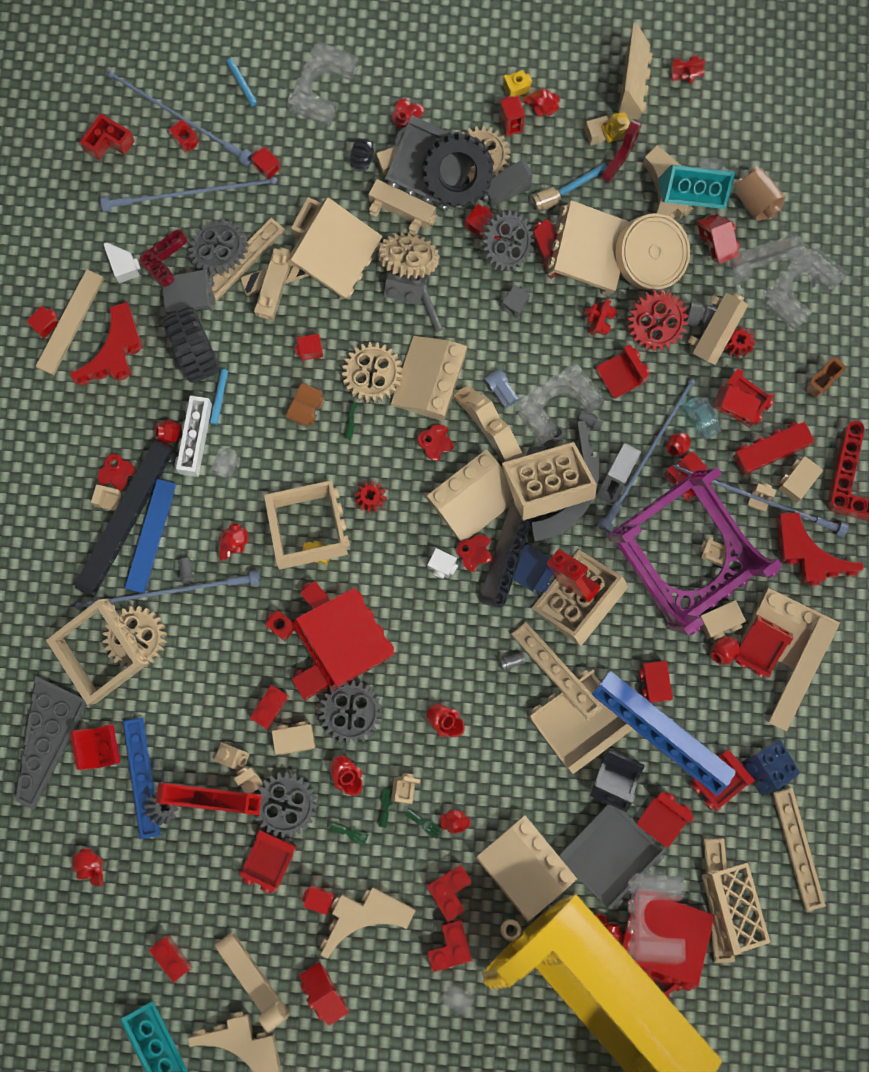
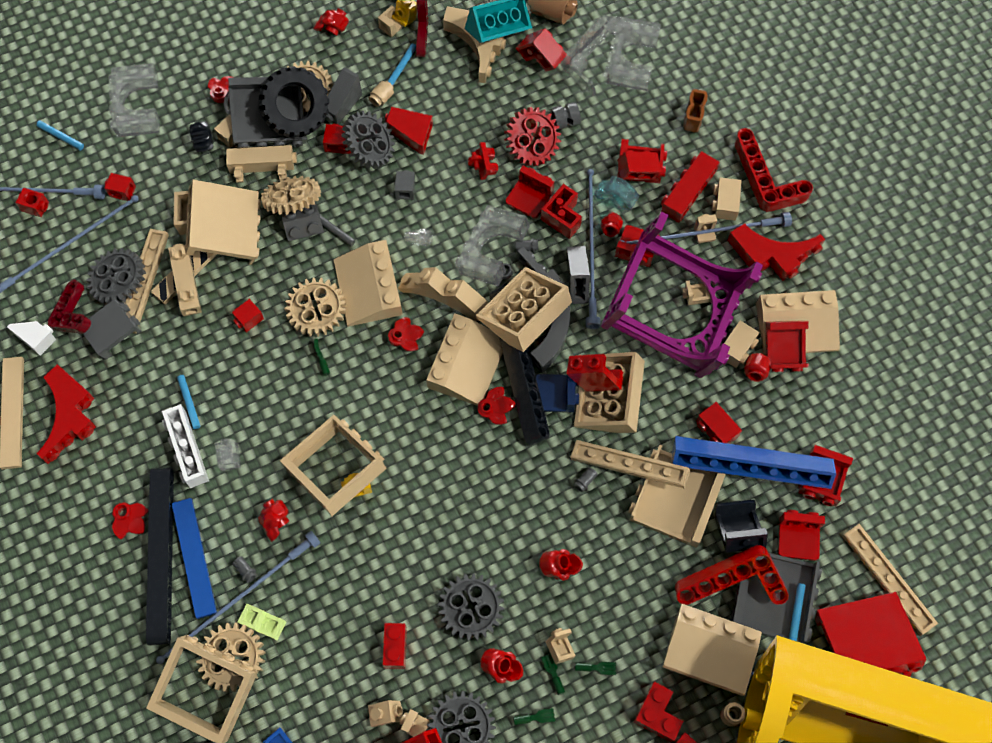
camera: 30 degrees left, 10 degrees down
tan panel [91,484,122,511] -> none
red rock [155,420,183,443] -> none
black tyre [162,306,220,383] -> none
red brick [265,610,295,642] -> none
tan brick [272,722,316,756] -> none
dark orange brick [286,383,325,428] -> none
red brick [292,587,395,691] -> none
red brick [292,662,329,701] -> none
red brick [300,581,330,609] -> none
red gear [354,481,387,513] -> none
white brick [427,548,458,579] -> none
red rock [441,809,471,834] -> none
sand blue piece [484,369,518,409] -> none
red brick [499,95,525,137] -> none
yellow brick [503,70,532,97] -> none
tan panel [548,200,629,296] -> none
tan brick [616,213,690,290] -> none
clear arch [628,873,685,964] -> none
tan brick [688,292,749,365] -> none
tan fence [702,863,770,956] -> none
red gear [724,326,756,358] -> none
dark blue bracket [742,740,800,796] -> none
tan tile [768,616,838,731] -> none
tan tile [772,788,826,911] -> none
none -> yellowish green slope [237,604,286,641]
none -> clear cone [404,228,433,246]
none -> red brick [541,183,582,239]
none -> red beam [675,545,789,605]
none -> dark azure bar [789,583,806,641]

